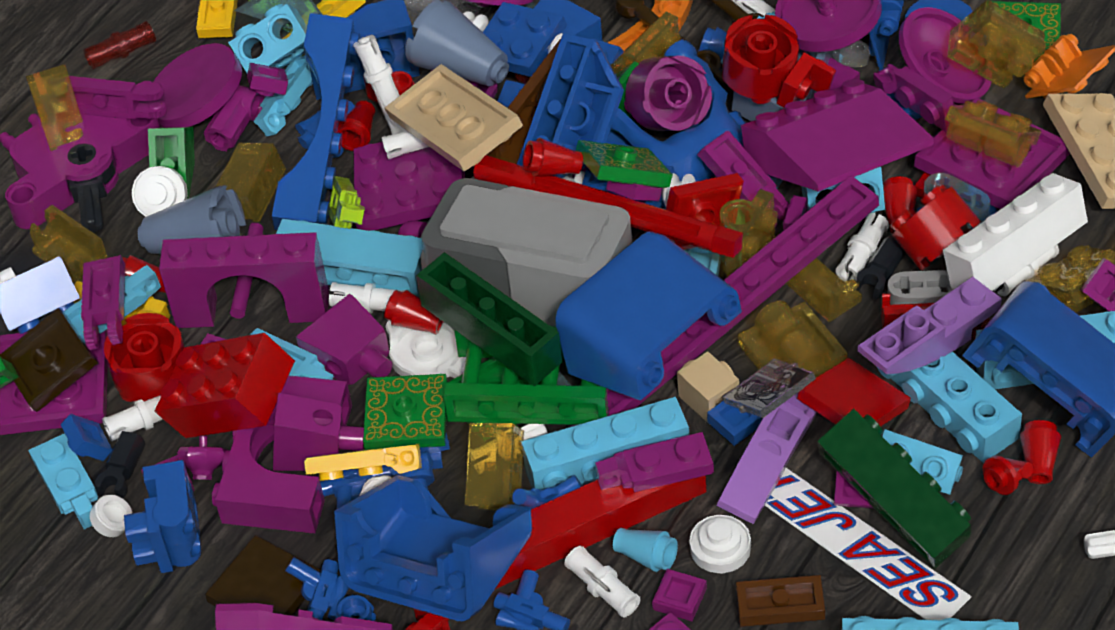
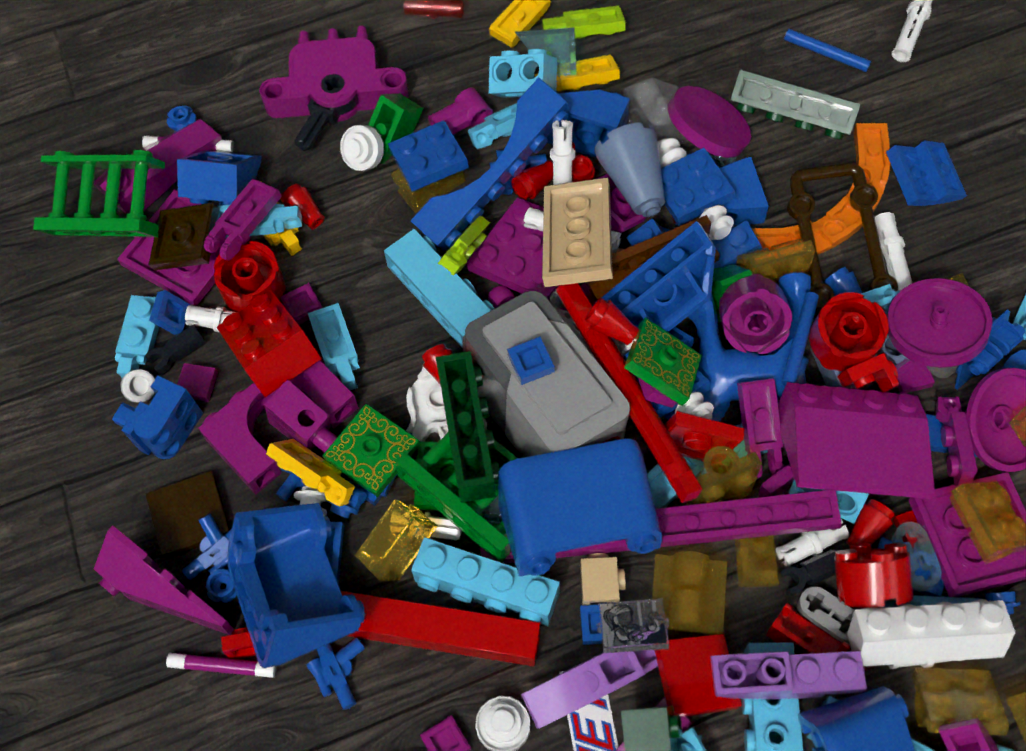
camera: 35 degrees right, 15 degrees up
clear yellow hinge [26,64,83,151] -> none
clear yellow hinge [30,205,107,283] -> none
magenta hinge [62,76,167,119] -> none
sand blue cone [138,185,246,254] -> none
magenta piece [153,43,242,127] -> none
magenta arch [159,232,329,328] -> none
magenta piece [177,436,227,480] -> none
magenta bar [230,223,264,318] -> none
magenta plate [247,63,288,96] -> none
magenta torso [296,293,393,385] -> none
white pin [329,282,405,314] -> none
blue piece [512,475,582,509] -> none
white pin [564,546,640,617] -> none
magenta hinge [595,432,714,492] -> none
medium azure cone [613,528,678,572] -> none
none -> blue plate [388,120,469,191]
none -> blue plate [507,337,555,385]
none -> blue bar [781,292,819,386]

